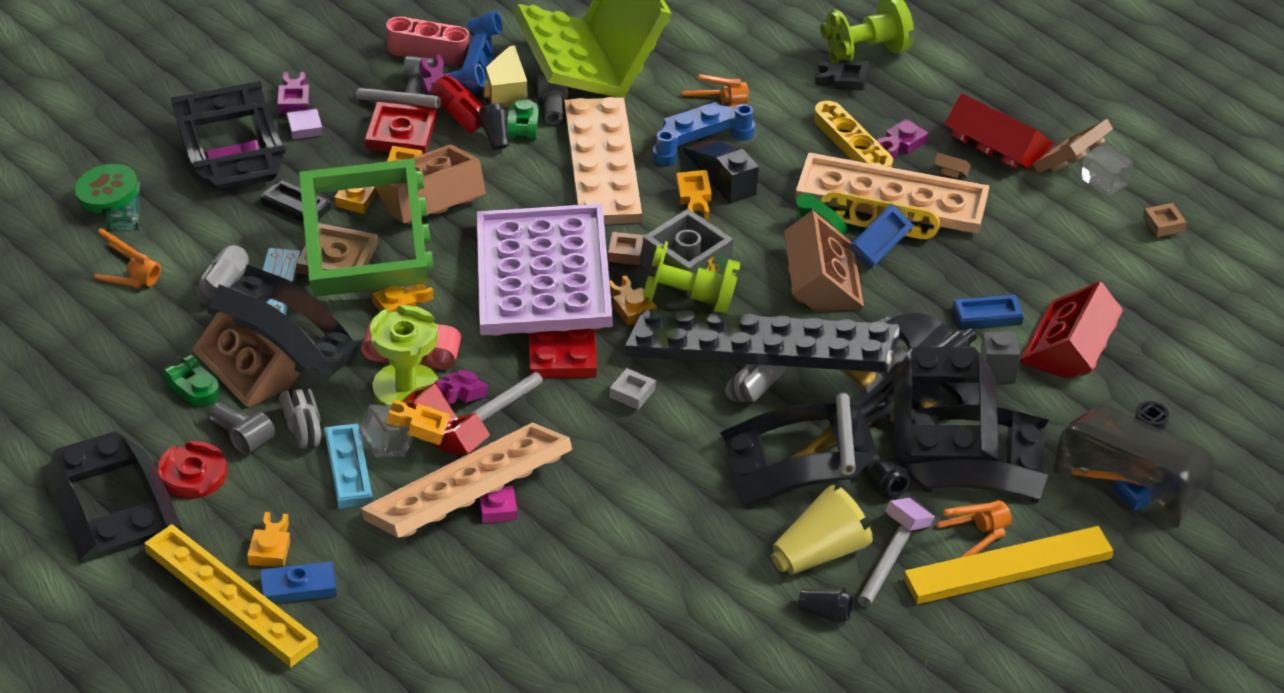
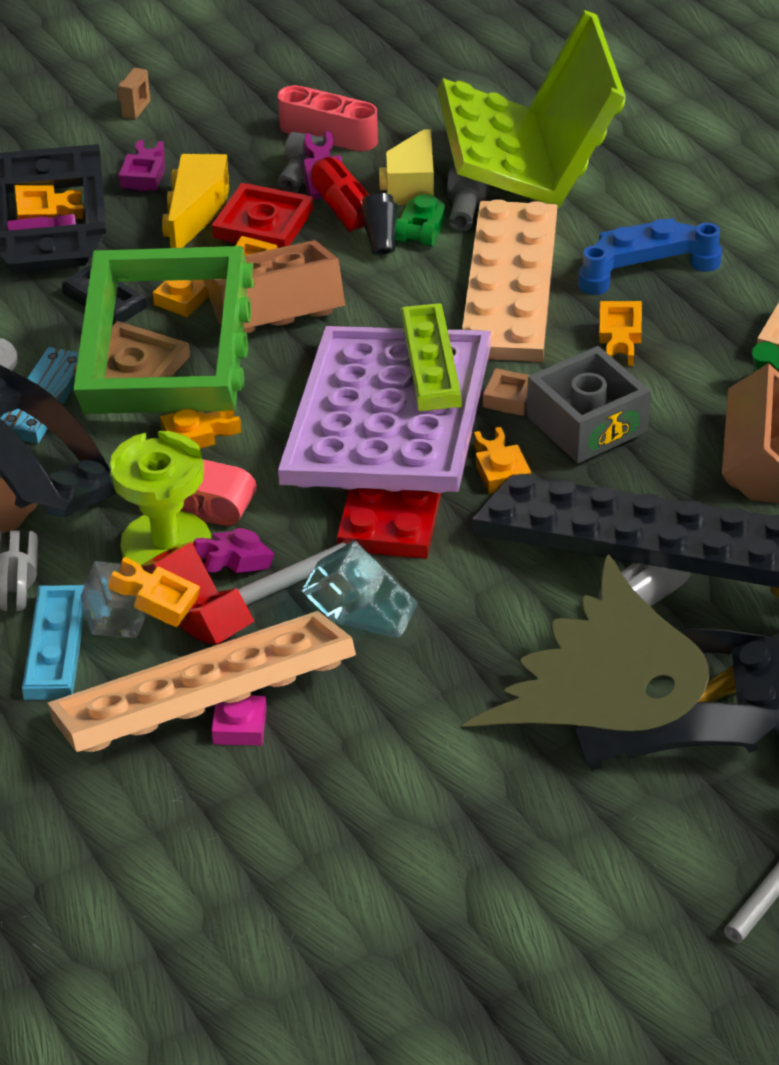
camera: 15 degrees right, 0 degrees up
lavender tile [287,109,323,140] -> none
light grey piece [356,88,441,108] -> none
blue plate [449,11,503,94] -> none
light grey plate [609,368,656,410] -> none
lime piece [643,241,741,314] -> none
orange plant [681,74,749,107] -> none
black slope [683,138,759,204] -> none
light yellow cone [771,485,873,575] -> none
black cone [798,588,854,624] -> none
light grey piece [836,393,856,475] -> none
none -> light orange plate [14,185,84,220]
none -> medium nougat plate [117,68,151,120]
none -> yellow slope [162,154,229,248]
none -> clear light blue slope [302,540,419,638]
none -> lime tile [400,303,462,412]
none -> olive piece [462,555,709,731]

